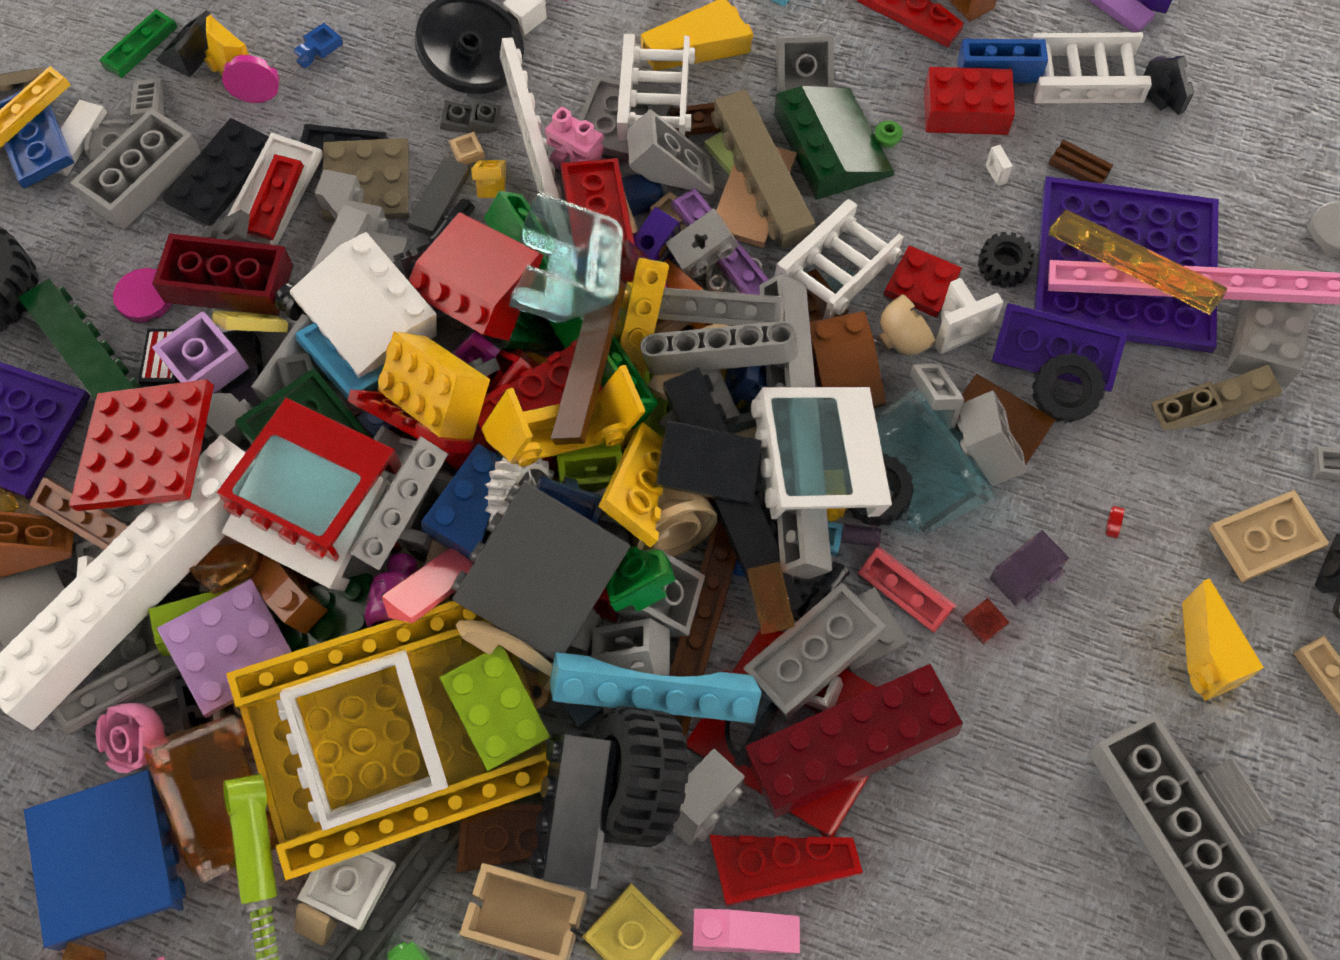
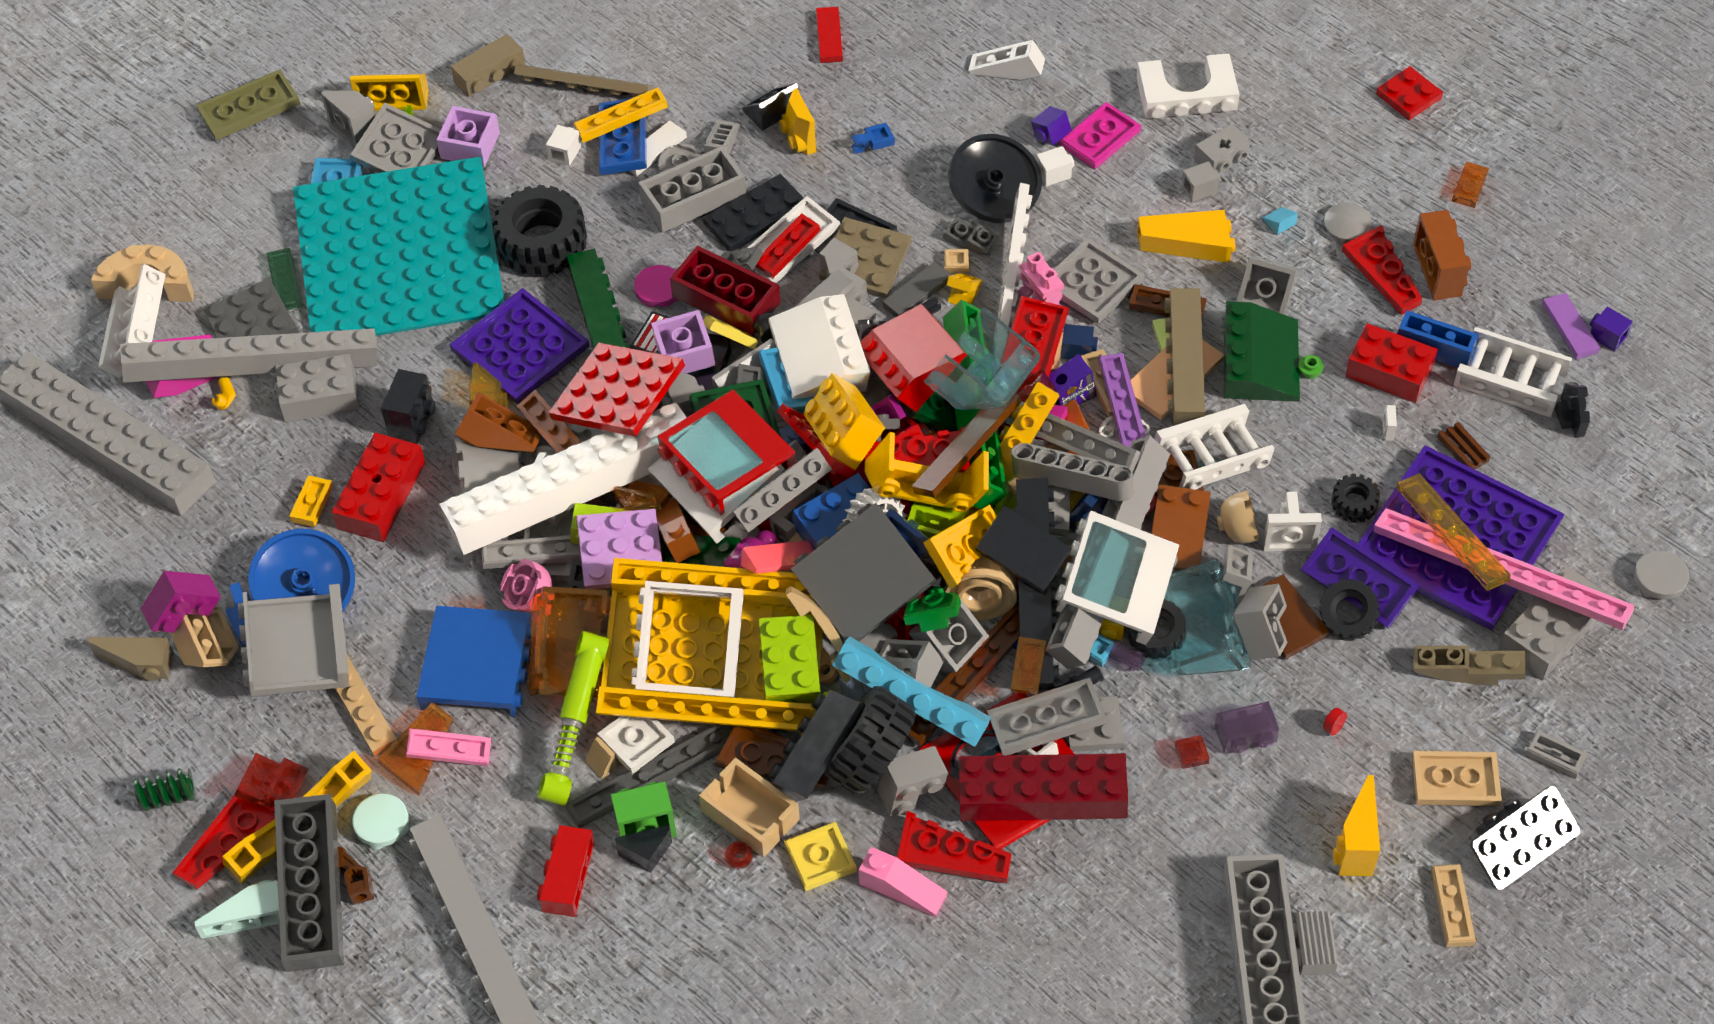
camera: 25 degrees right, 10 degrees down
green tile [99,9,178,78] -> none
dark pink tile [222,55,280,103] -> none
white fence [617,34,695,141] -> none
light grey slope [627,109,715,195] -> none
light grey brick [666,208,740,279] -> none
coral slope [857,547,956,633] -> none
red plate [884,245,962,318] -> none

